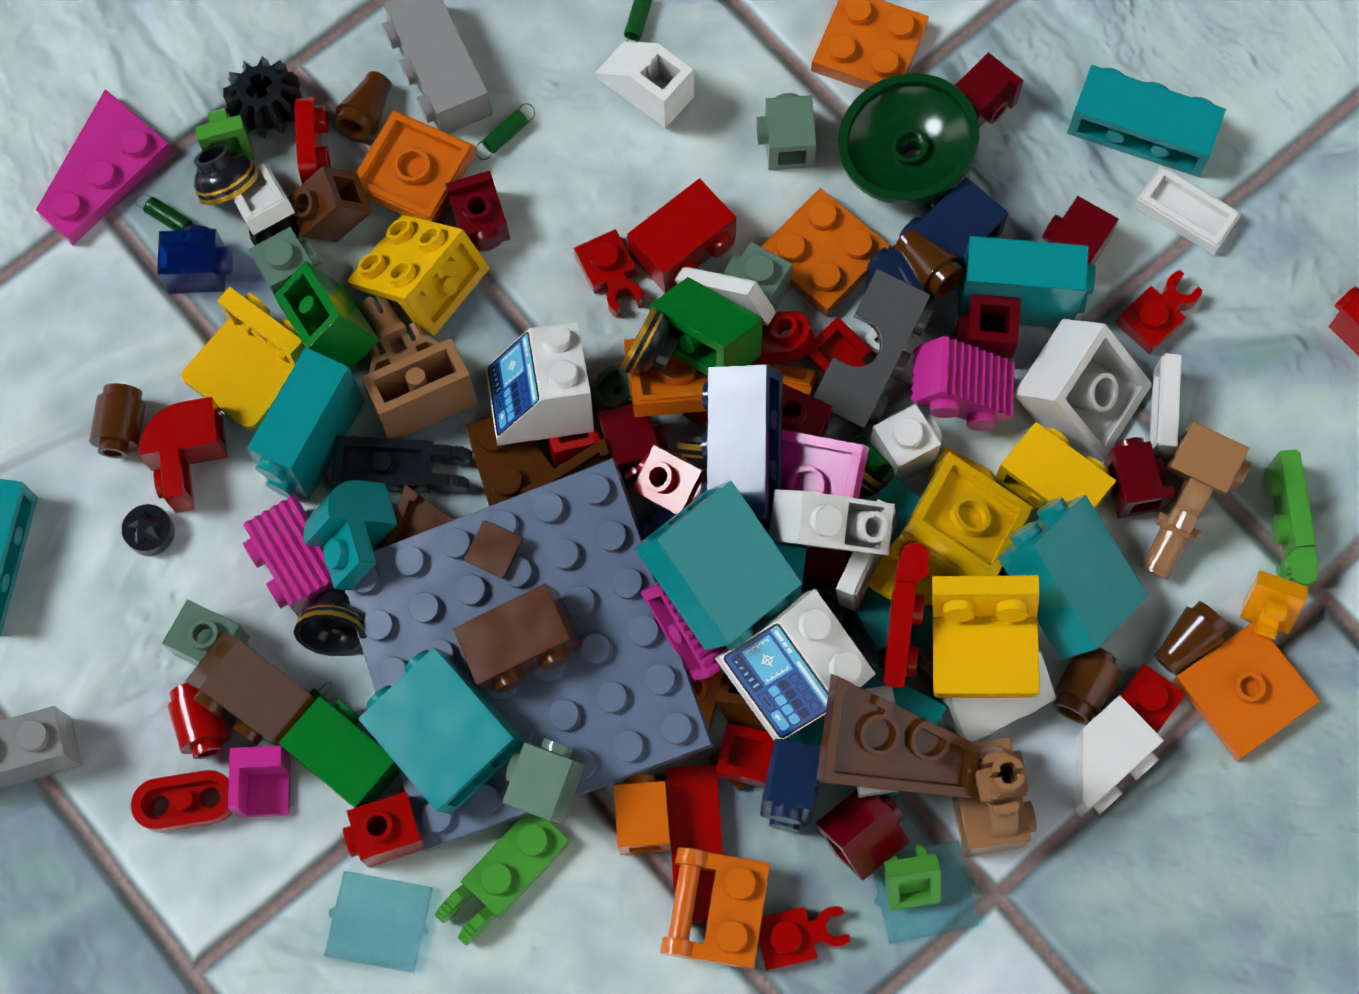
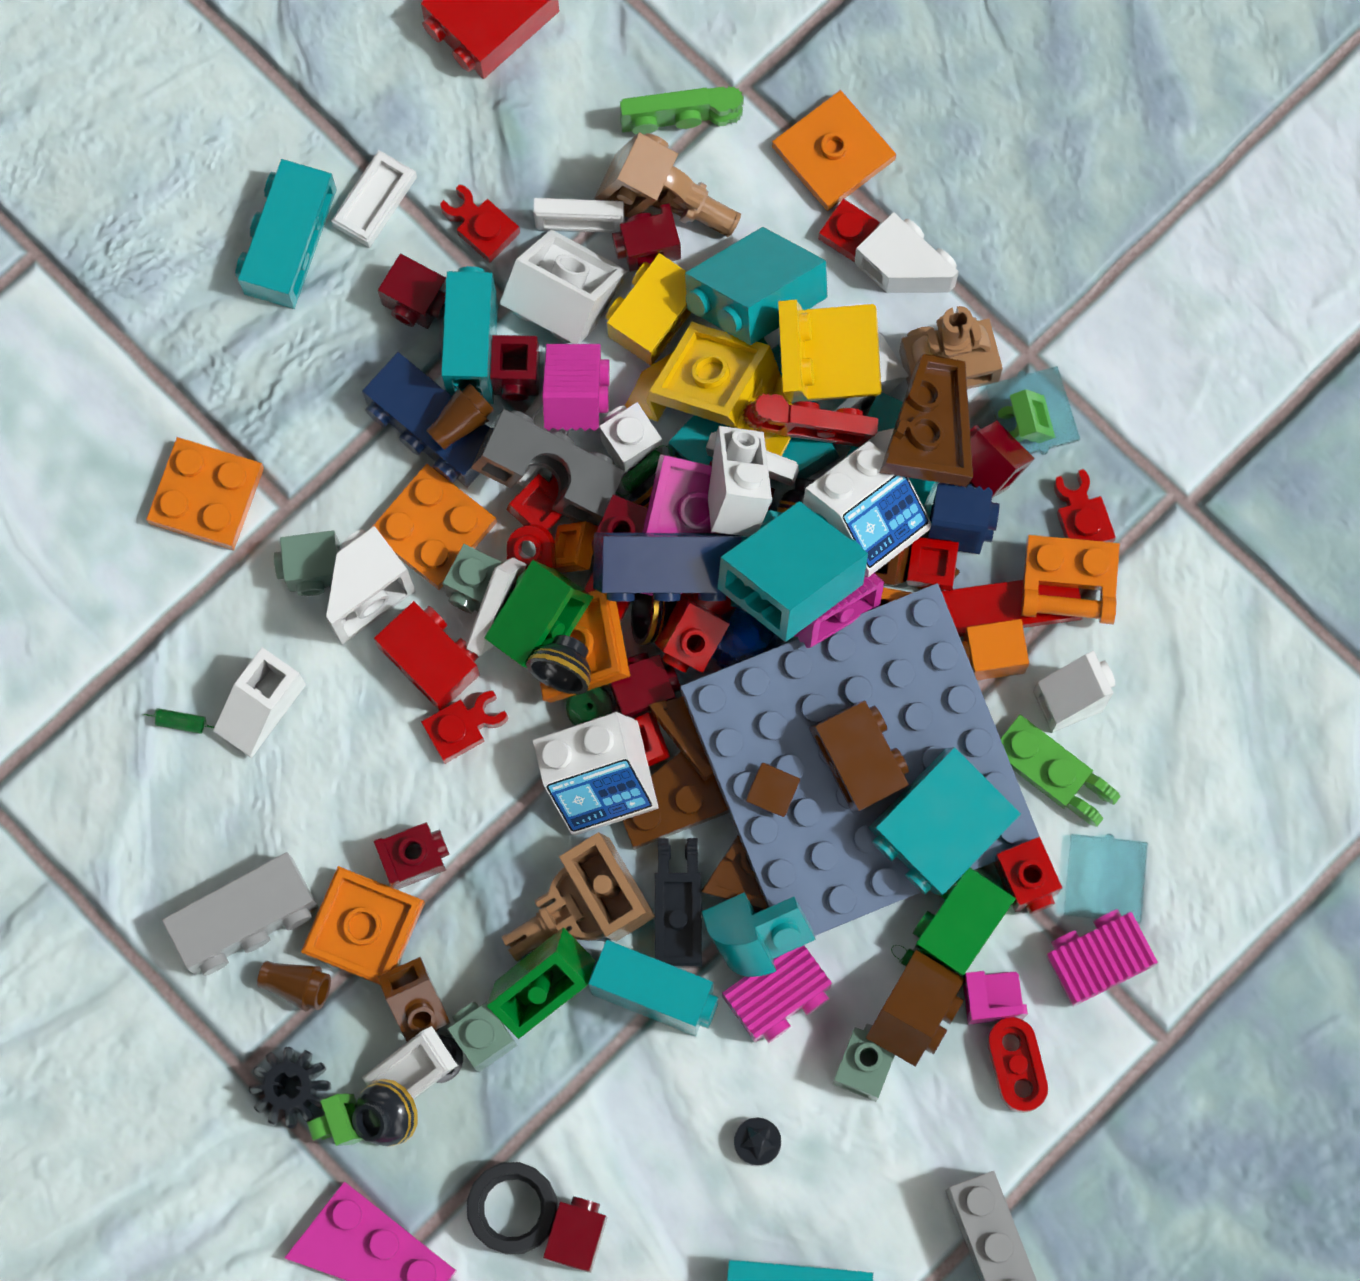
camera: 95 degrees left, 5 degrees up
reddish brown brick [89,383,146,459] -> none
green piece [135,194,201,239] -> none
red brick [139,397,228,513] -> none
clear blue brick [157,225,233,294] -> none
red brick [167,683,230,759] -> none
yellow bracket [181,286,305,430] -> none
black piece [293,591,366,656] -> none
red plate [294,96,331,184] -> none
yellow bracket [347,215,490,337] -> none
green piece [475,103,535,160] -> none
sand green brick [502,738,585,824] -> none
dark green dish [838,73,980,204] -> none
dark red brick [955,52,1024,128] -> none
reddish brown brick [1053,647,1121,725] -> none
reddish brown cone [1153,601,1229,676] -> none
light orange tile [1240,570,1308,640] -> none
none -> white slope [326,526,415,645]
none -> black tyre [467,1162,558,1254]
none -> dark red brick [543,1196,608,1273]
none -> white slope [1033,651,1115,733]
none -> dark pink brick [1047,909,1158,1007]

